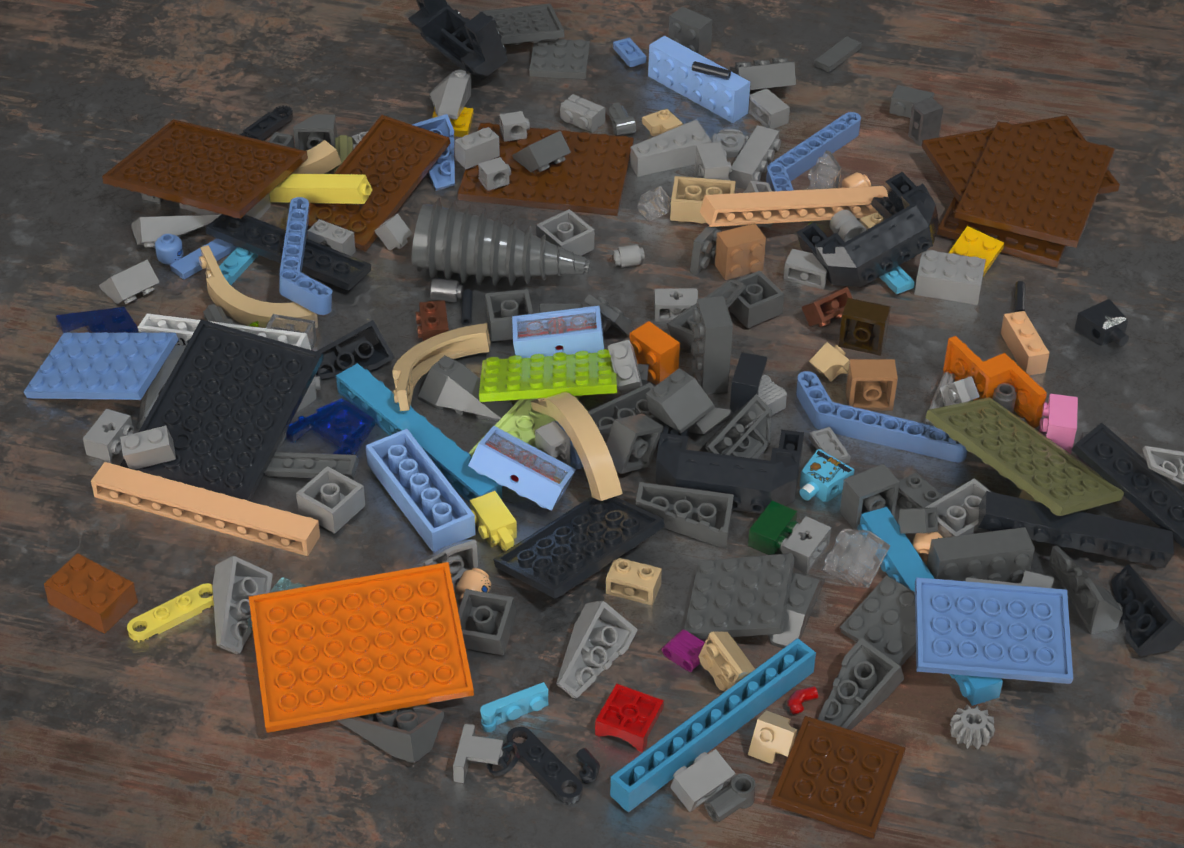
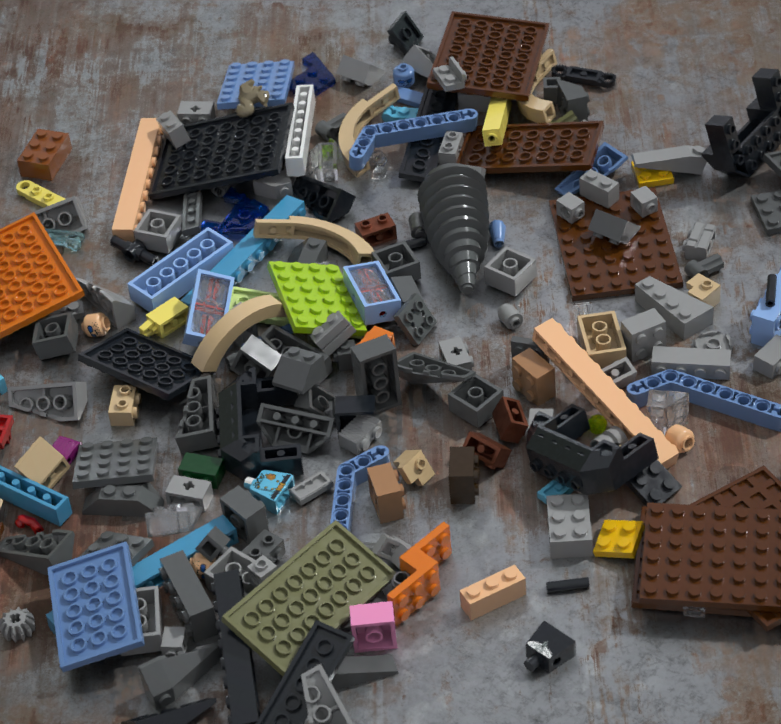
camera: 80 degrees right, 0 degrees up
none -> black pin [110,235,159,266]
none -> dark tan animal [236,79,270,118]
none -> light grey brick [247,555,277,588]
none -> black tile [387,11,424,56]
none -> light grey bracket [433,56,467,92]
none -> copper brick [492,396,528,443]

